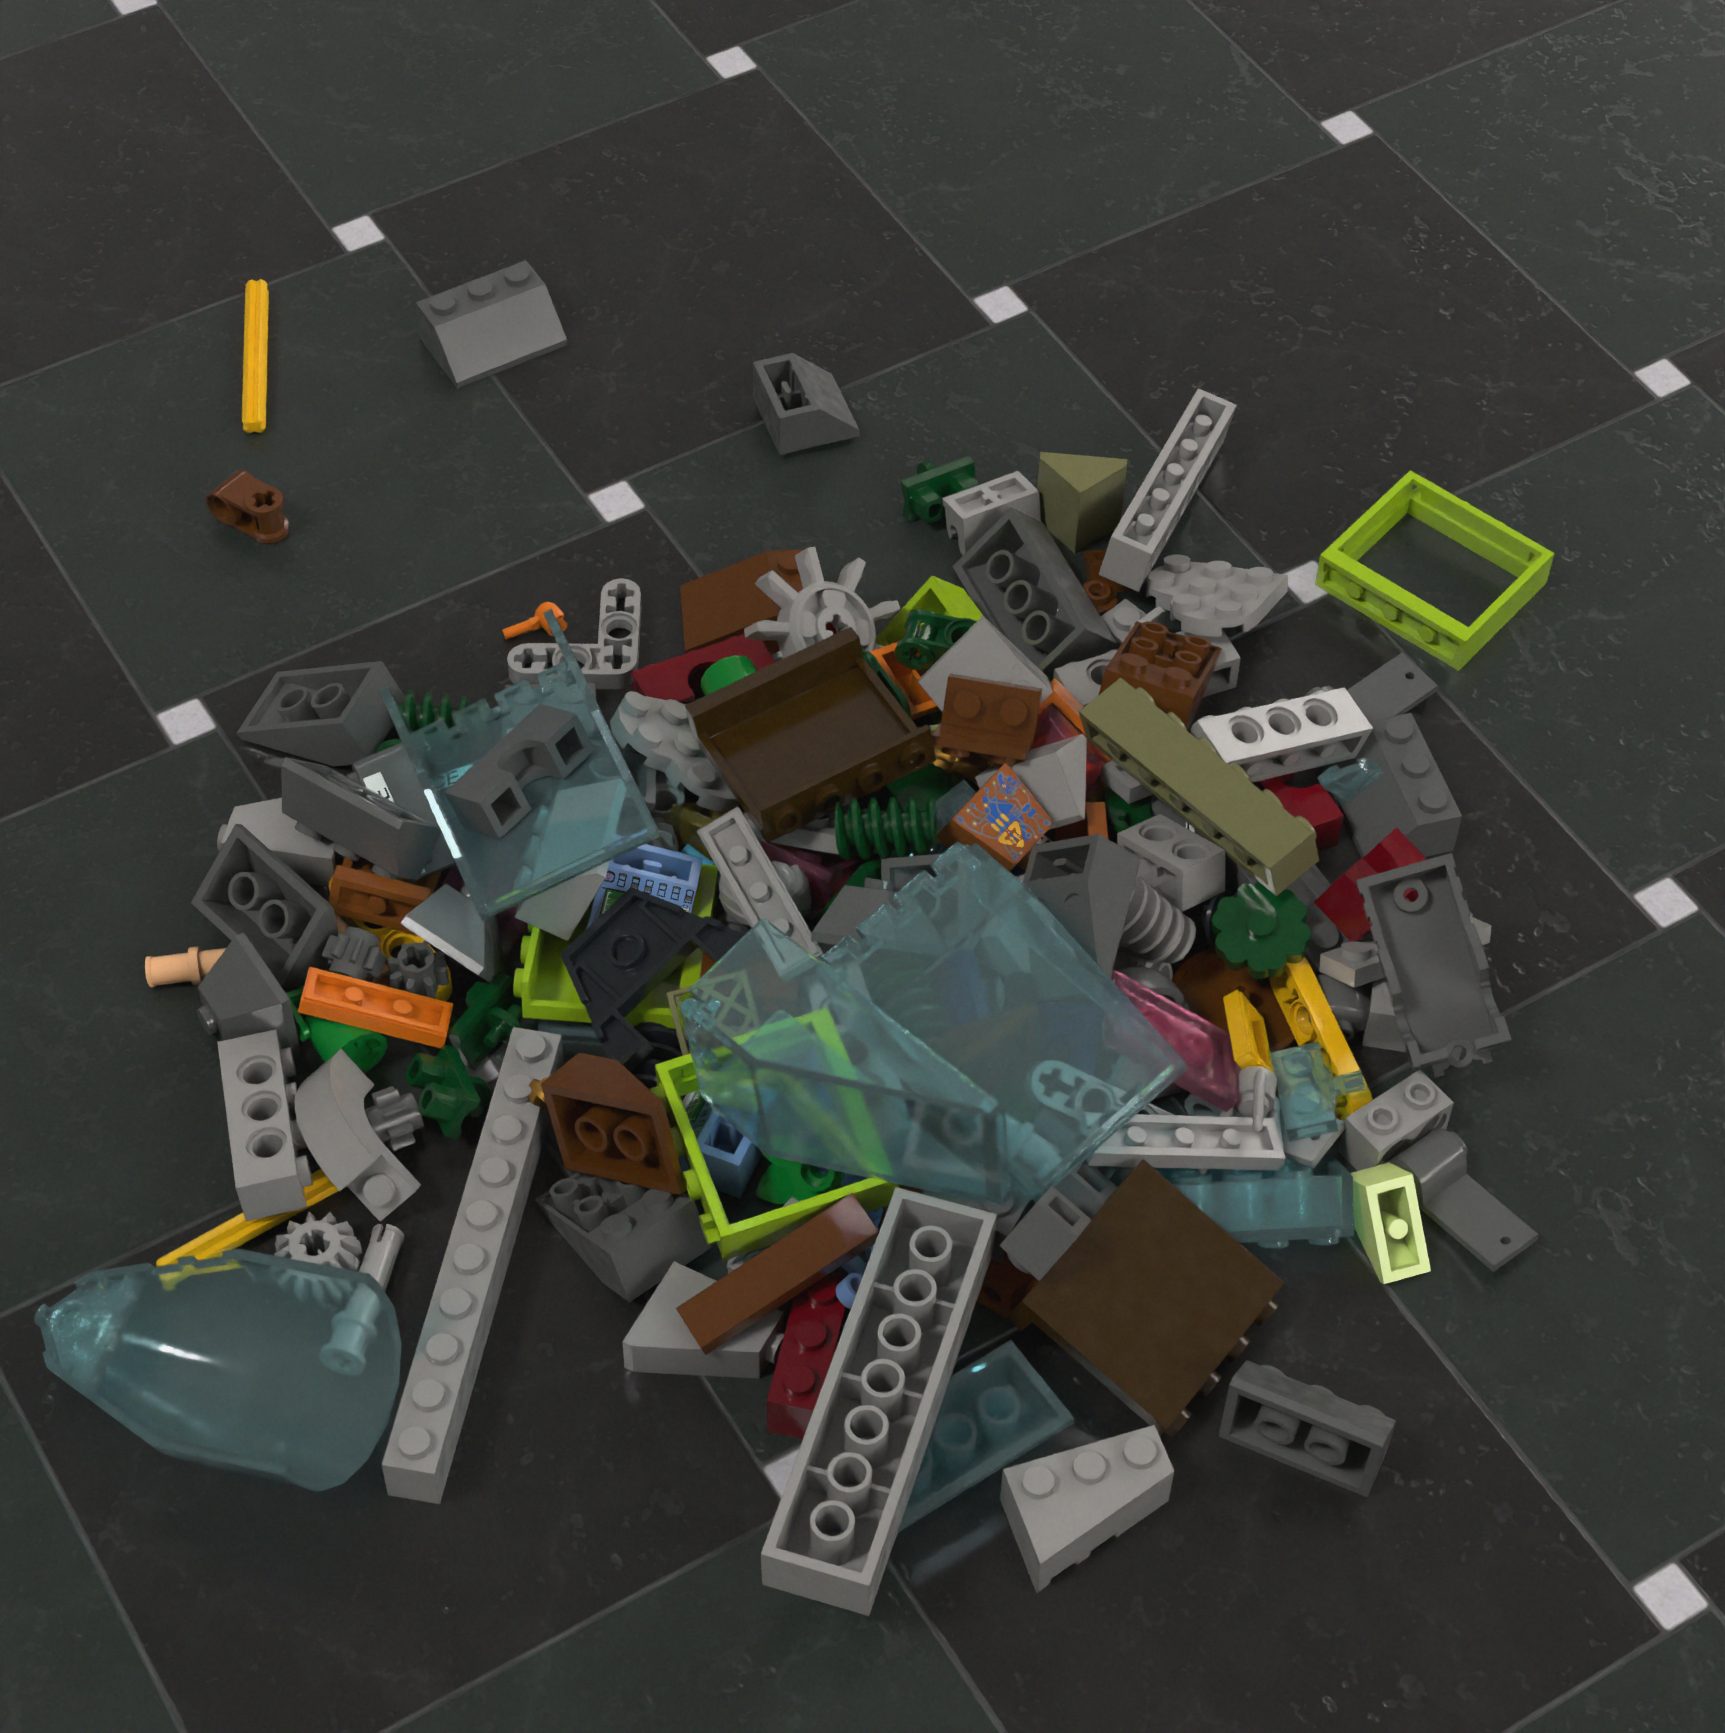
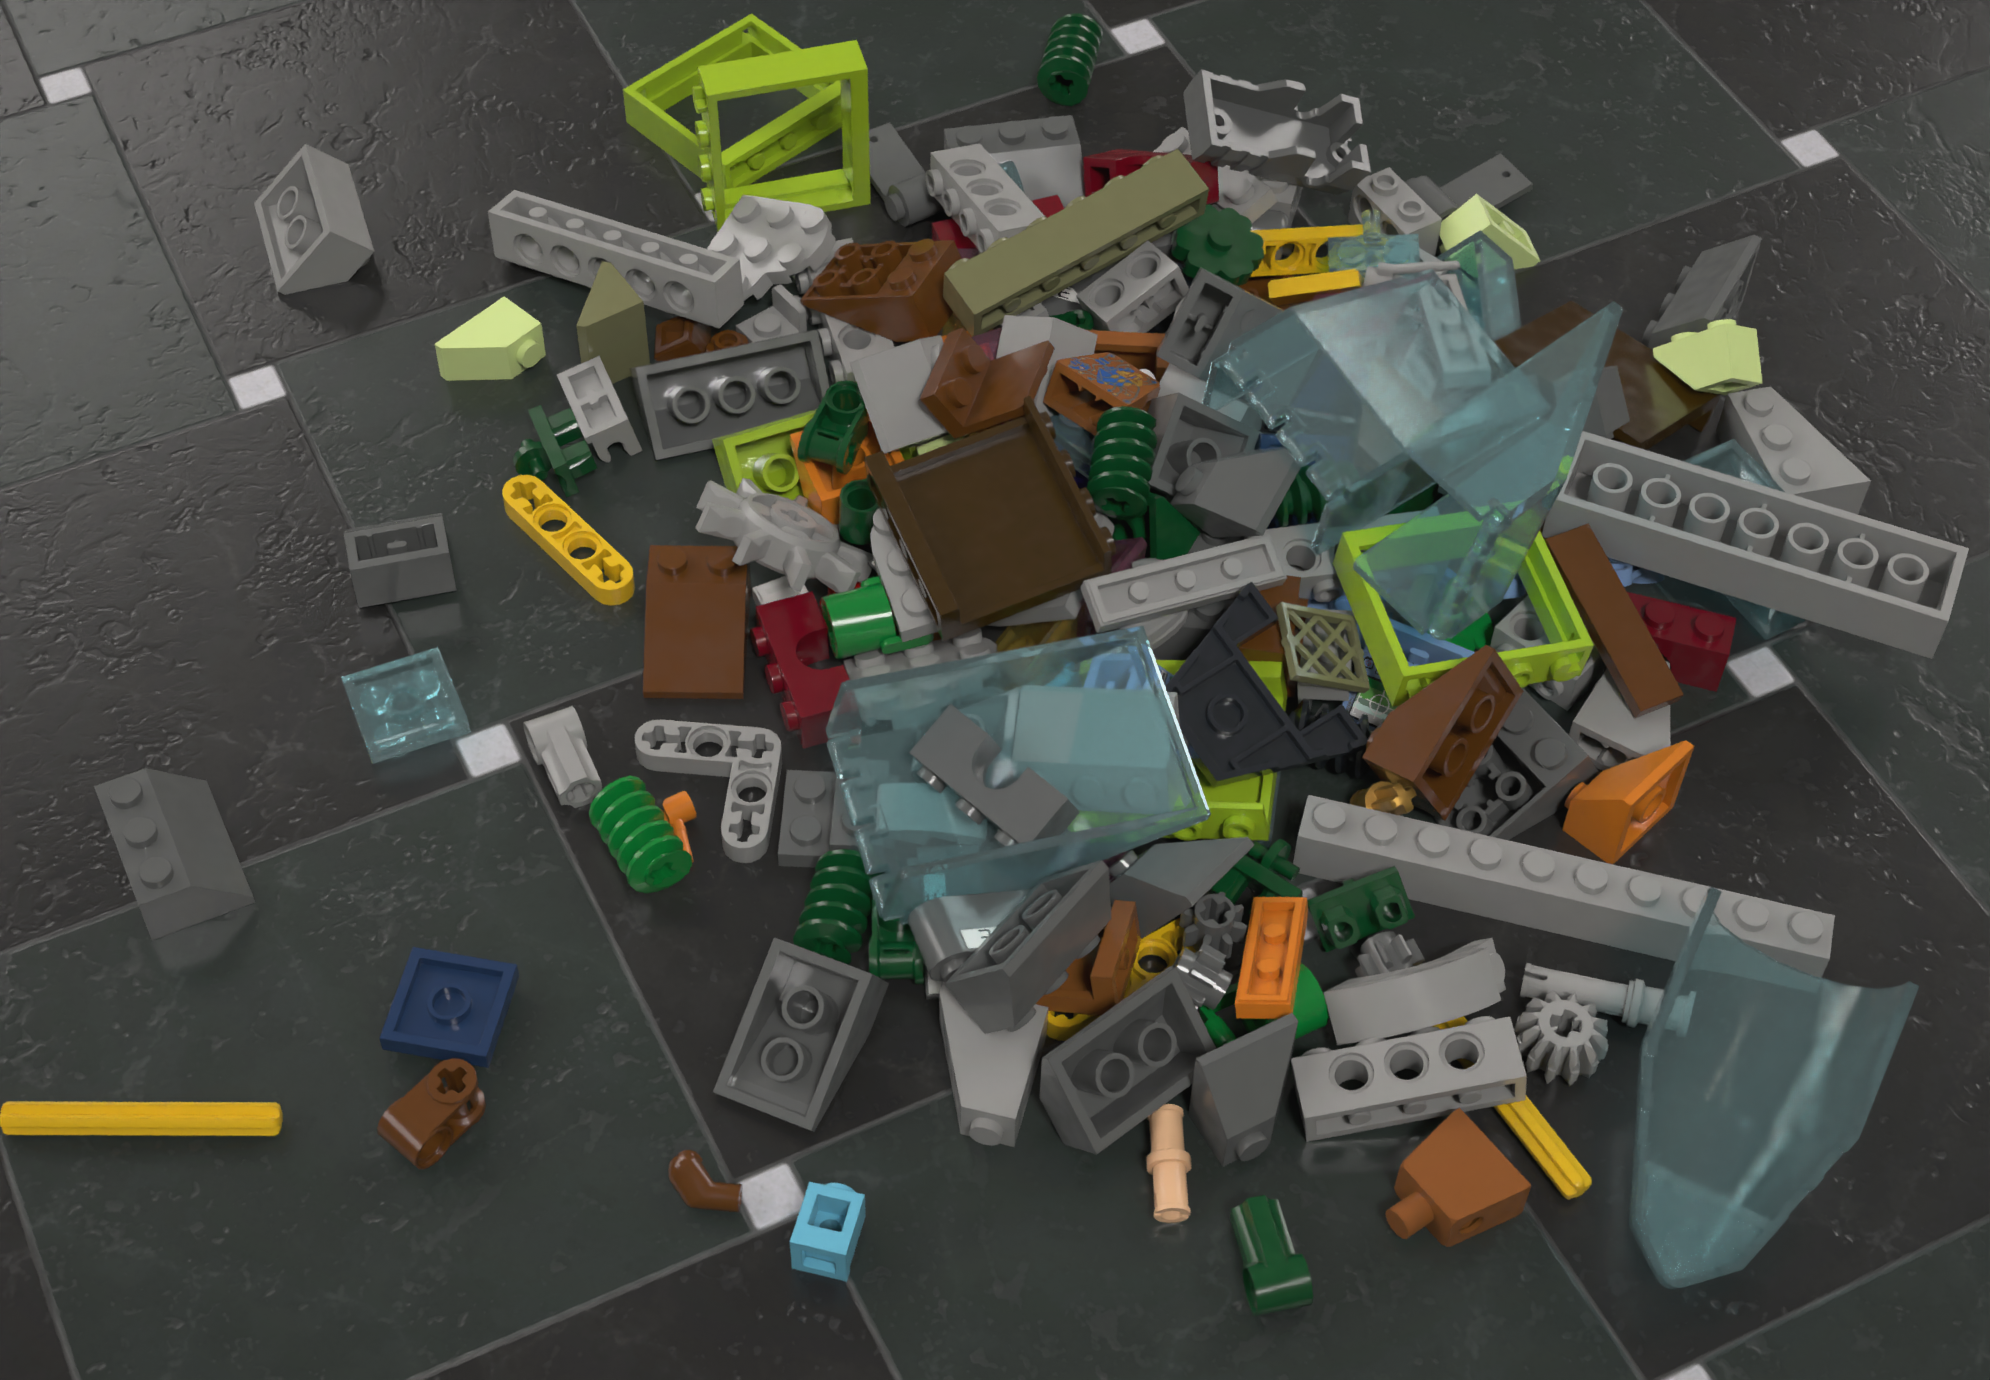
camera: 85 degrees left, 0 degrees up
none -> light grey slope [254,144,374,295]
none -> clear light blue plate [341,647,471,764]
none -> dark blue plate [379,947,519,1068]
none -> yellowish green slope [435,296,546,381]
none -> yellow beam [502,475,635,606]
none -> light grey piece [523,706,602,808]
none -> green piece [589,776,692,893]
none -> reddish brown arm [668,1150,743,1213]
none -> lime window [692,40,871,231]
none -> medium azure brick [790,1182,866,1282]
none -> dark green piece [1037,13,1103,106]
none -> dark green piece [1230,1195,1313,1316]
none -> dark orange torso [1386,1107,1532,1247]
none -> orange slope [1562,740,1694,864]
none -> yellowish green slope [1653,319,1763,395]

